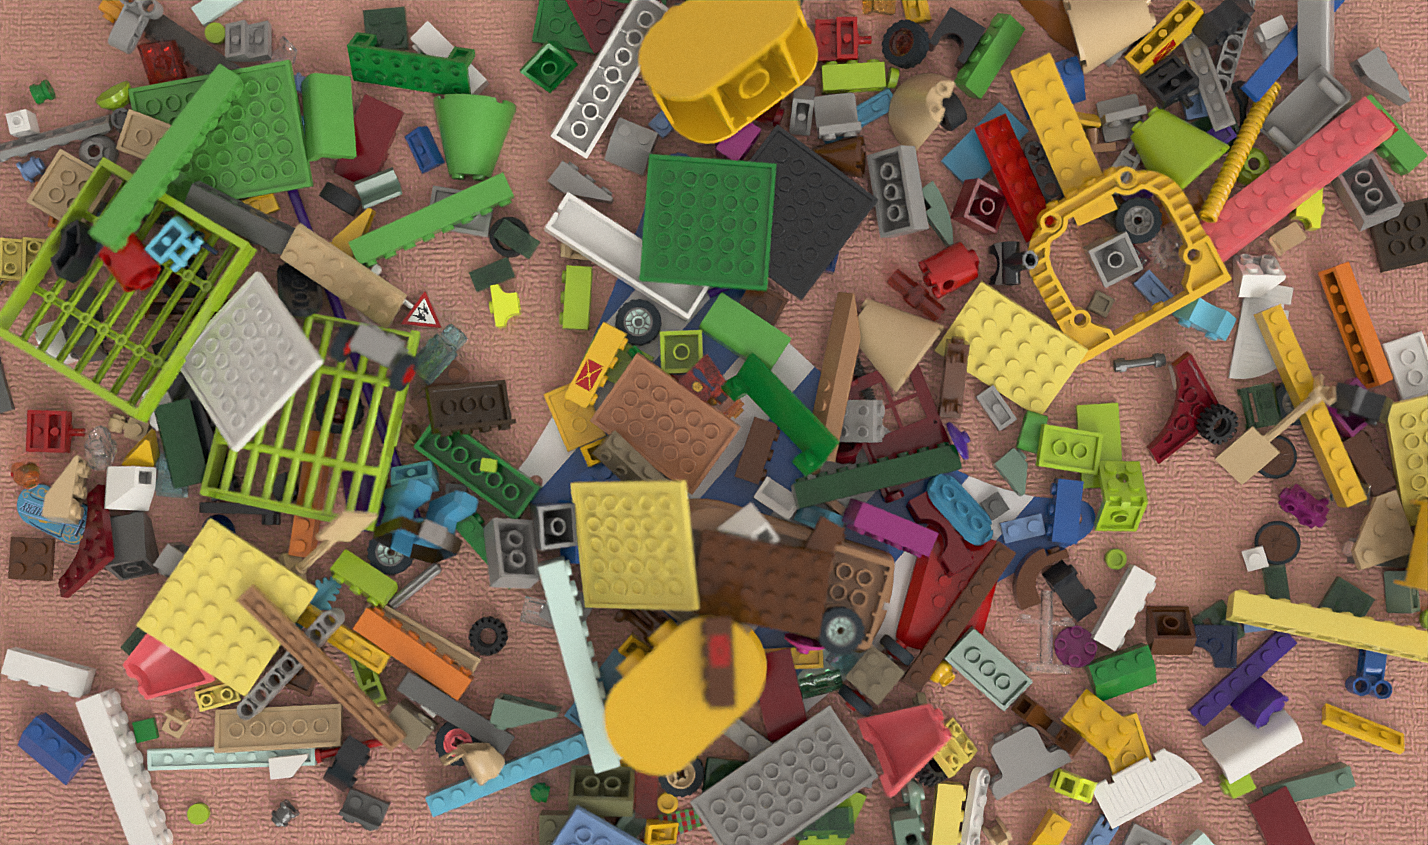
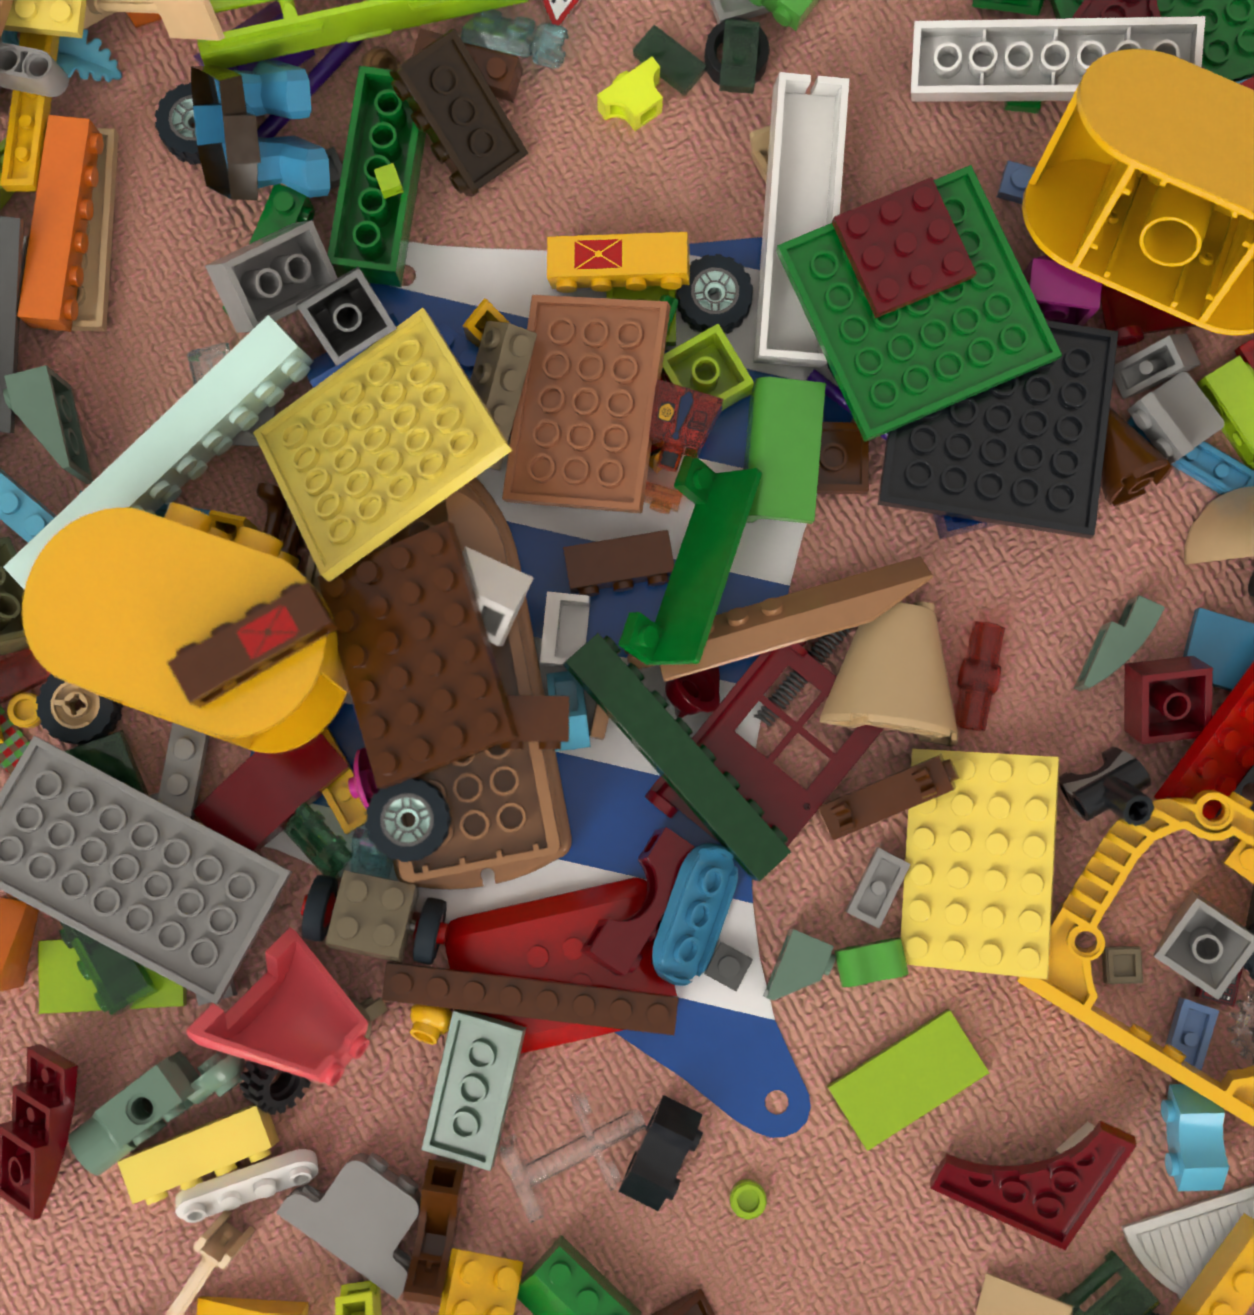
camera: 60 degrees right, 5 degrees down
lime brick [330,549,398,609] -> none
light grey axle [389,563,442,609] -> none
medium azure slope [391,460,439,492] -> none
black tyre [468,616,508,656] -> none
yellow tile [543,383,606,452] -> none
light grey slope [548,161,614,204] -> none
lime brick [559,265,593,331] -> none
light grey slope [604,117,659,176] -> none
light grey bracket [839,400,885,443] -> none
magenta brick [842,498,938,558] -> none
light grey brick [867,145,929,238] -> none
red cylinder [918,241,980,299] -> none
light yellow slope [933,717,978,778] -> none
dark purple dish [946,422,971,460] -> none
medium blue plate [999,513,1046,544] -> none
reddish brown arch [1012,545,1069,610] -> none
lime plate [1035,424,1104,475] -> none
blue brick [1045,478,1084,544] -> none
magenta dish [1054,625,1097,668] -> none
white brick [1090,564,1156,651] -> none
lime bracket [1094,461,1148,531] -> none
dark grey bar [1113,353,1166,373] -> none
black tyre [1196,404,1239,445] -> none
none -> dark red plate [832,177,976,318]

